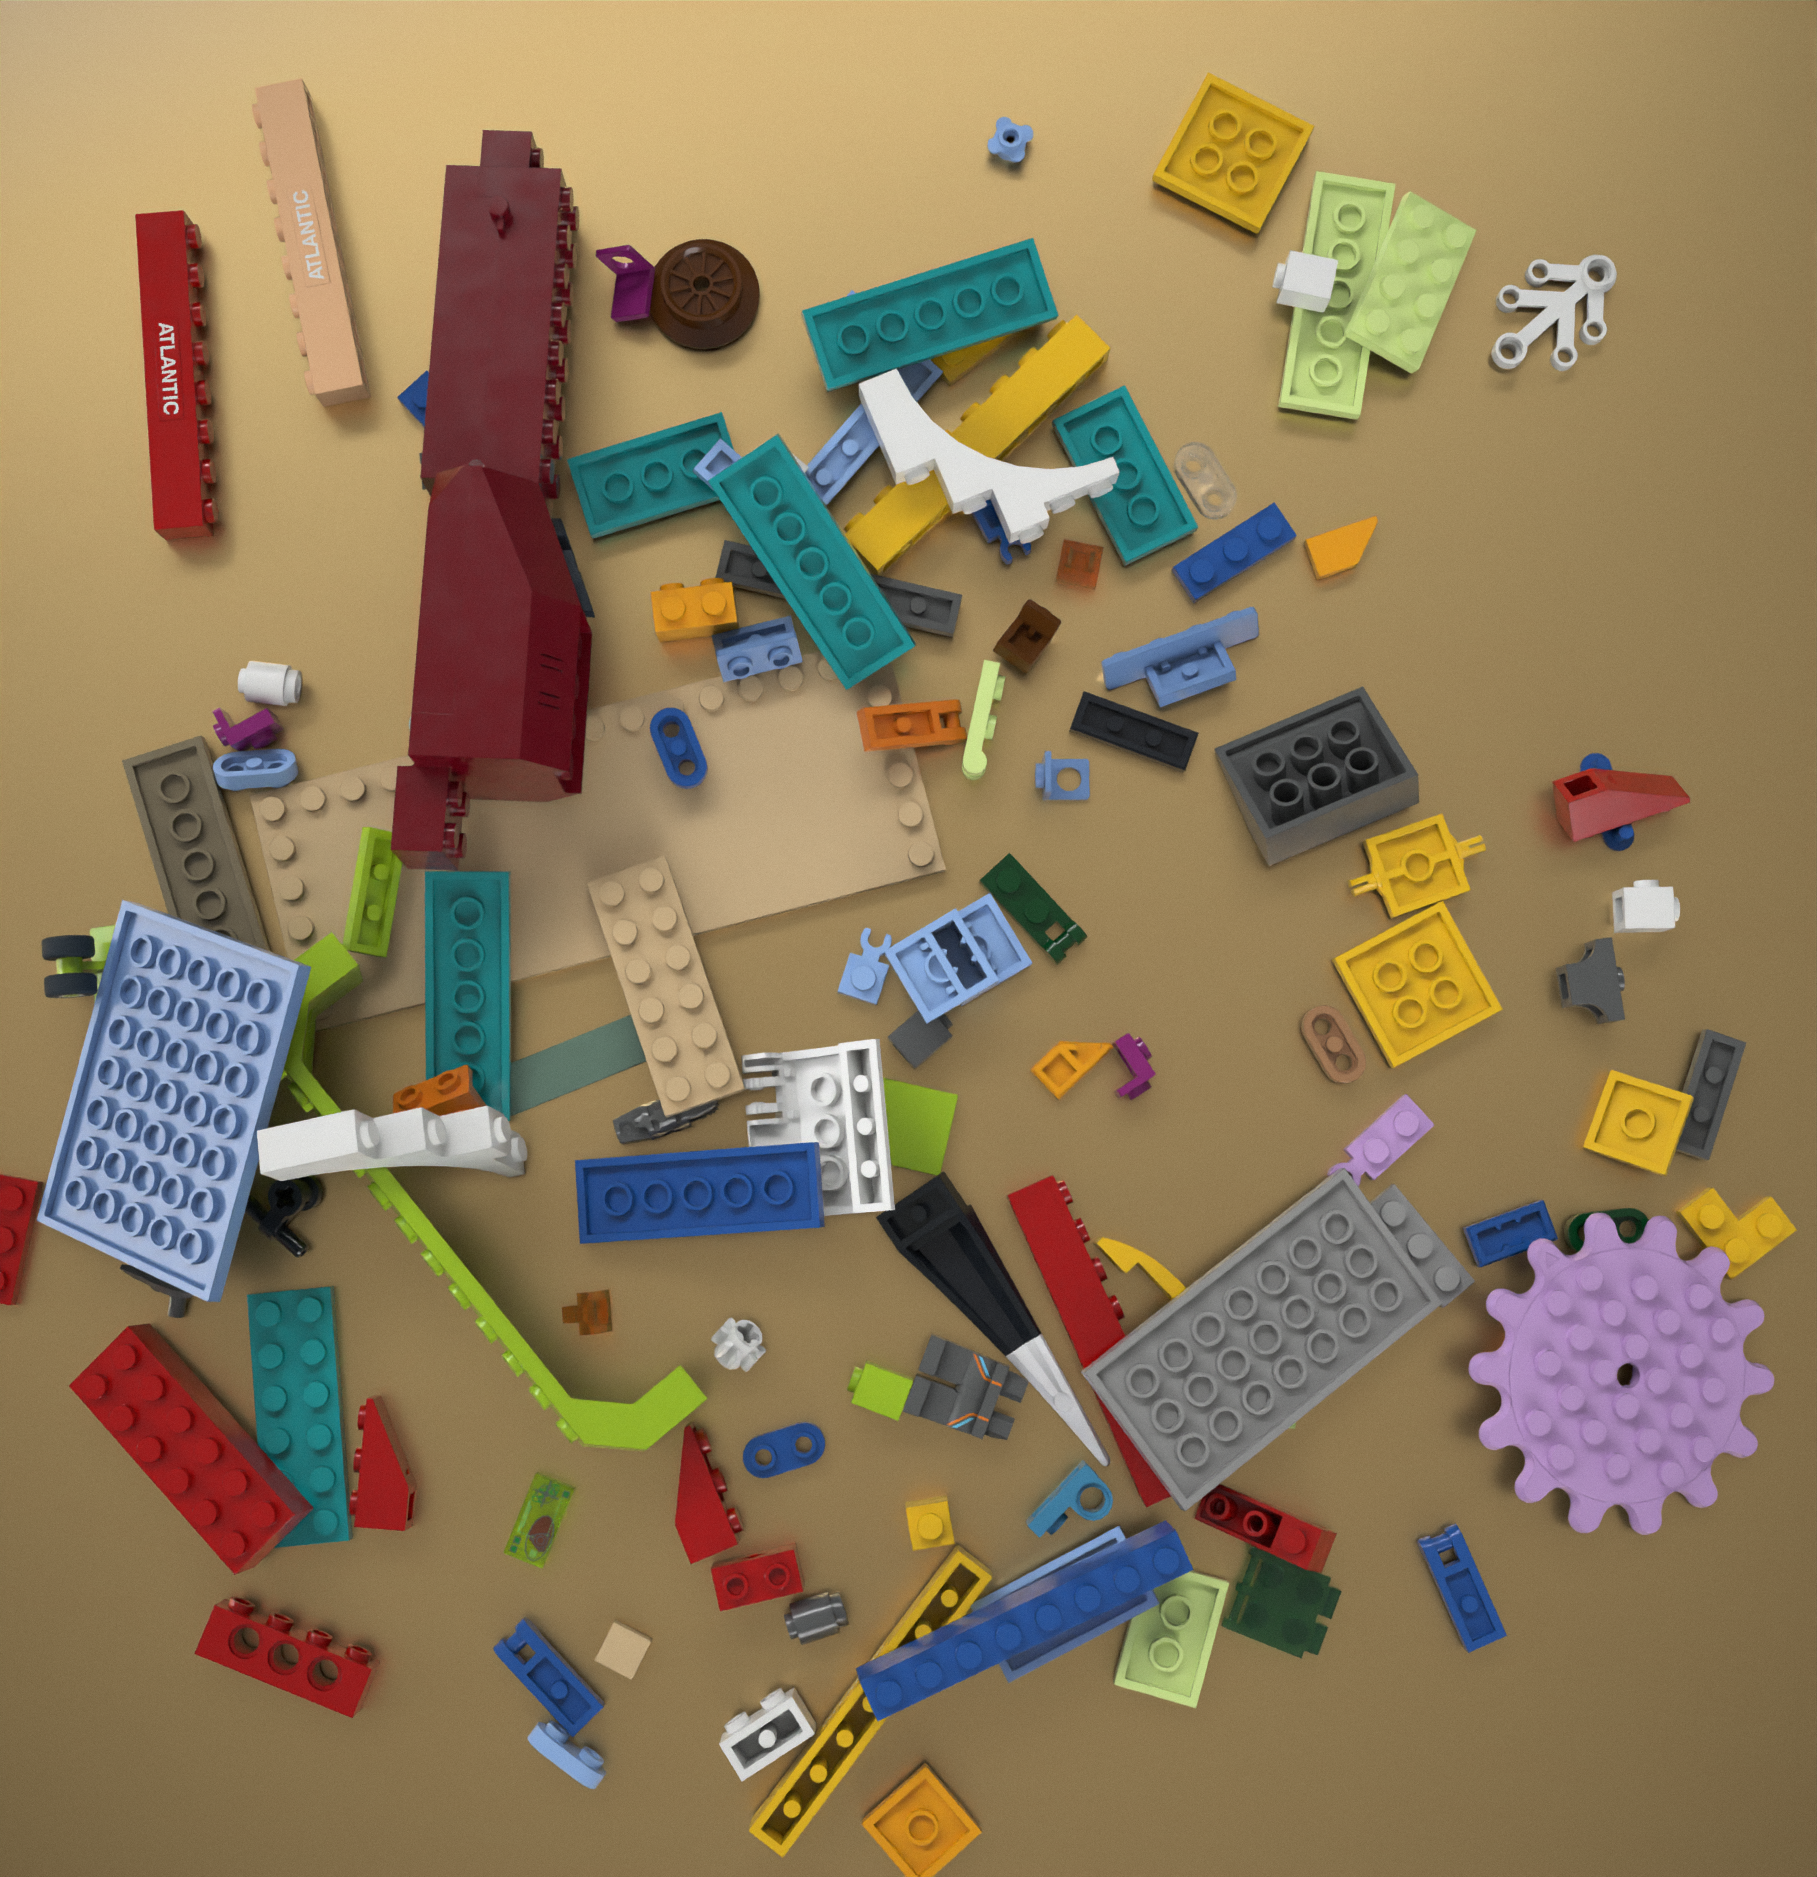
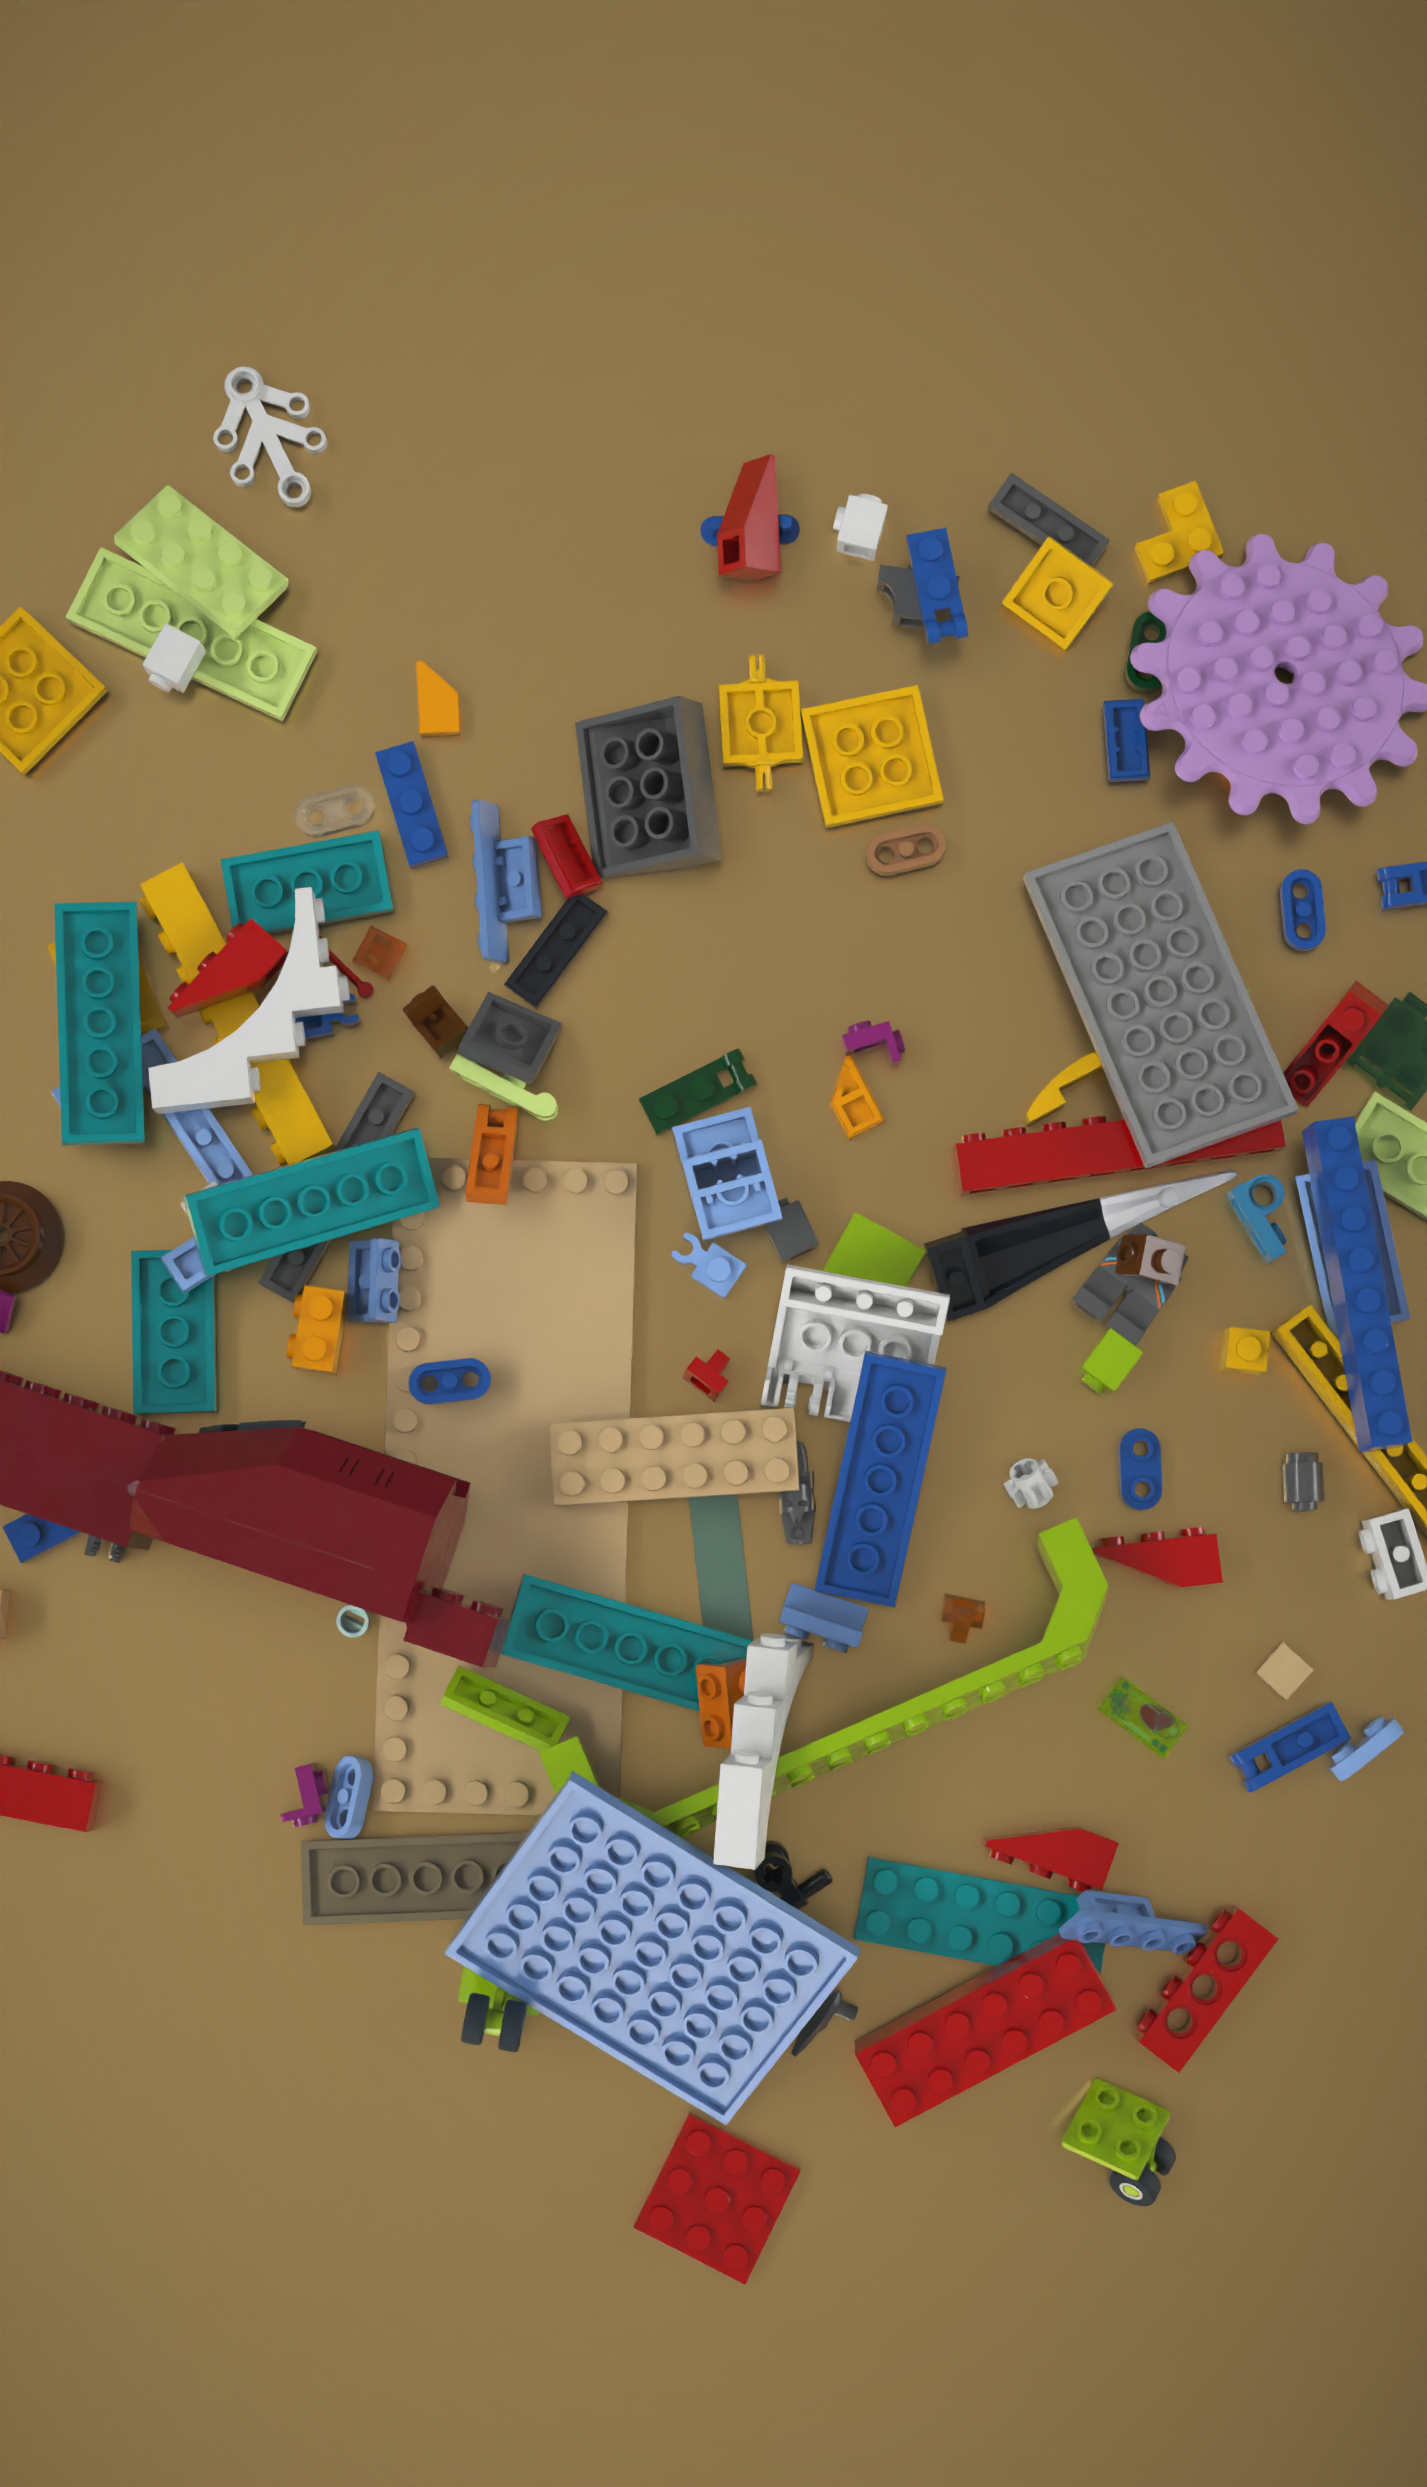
camera: 70 degrees left, 0 degrees up
white brick [238,661,302,706] -> none
red brick [711,1543,805,1611] -> none
medium blue bracket [1035,751,1090,800] -> none
lavender plate [1327,1094,1434,1187] -> none
light grey plate [1370,1184,1475,1308] -> none
none -> red slope [167,918,288,1018]
none -> red hinge [320,936,374,999]
none -> dark grey plate [457,992,562,1085]
none -> red plate [531,814,603,898]
none -> red tile [682,1349,730,1402]
none -> medium blue bracket [779,1583,868,1653]
none -> blue plate [906,528,968,645]
none -> medium blue bracket [1059,1890,1208,1954]
none -> lime plate [1062,2078,1176,2206]
none -> bracket [1115,1234,1186,1286]
none -> blue plate [1280,869,1326,952]

